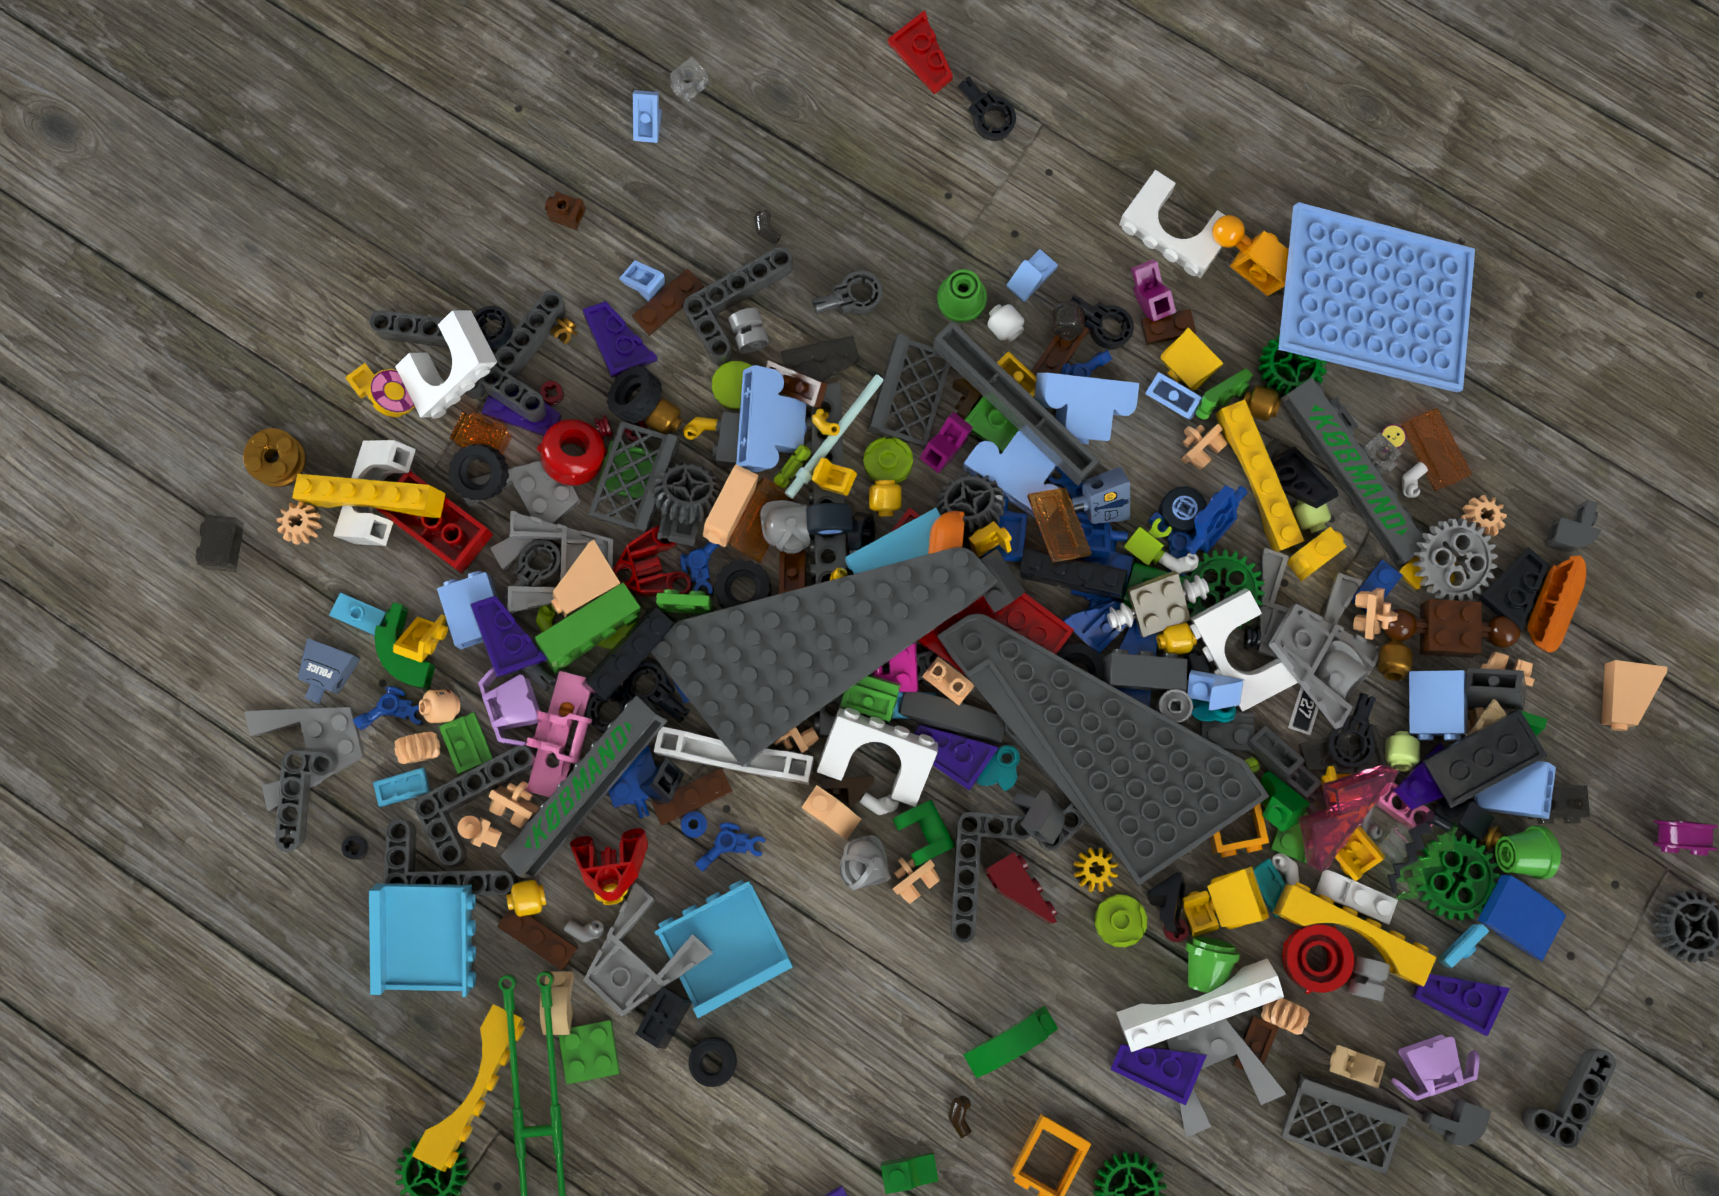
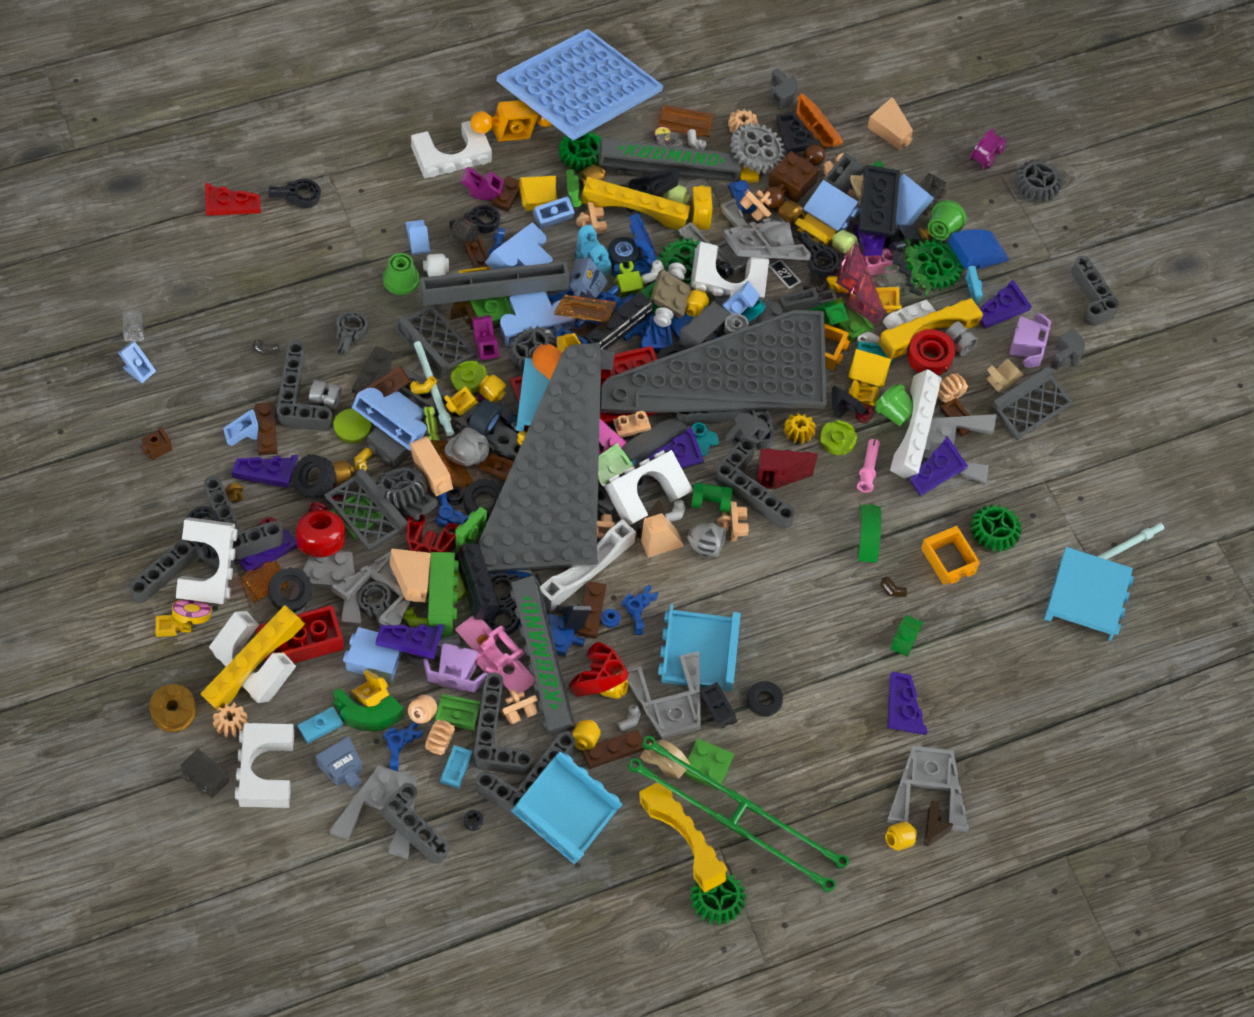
camera: 65 degrees left, 20 degrees down
light nougat hips [457,815,502,847] -> none
none -> white arch [235,723,294,808]
none -> black bush [446,486,463,505]
none -> medium azure brick [574,225,612,277]
none -> yellow bracket [795,213,837,247]
none -> bright pink pin [857,439,880,493]

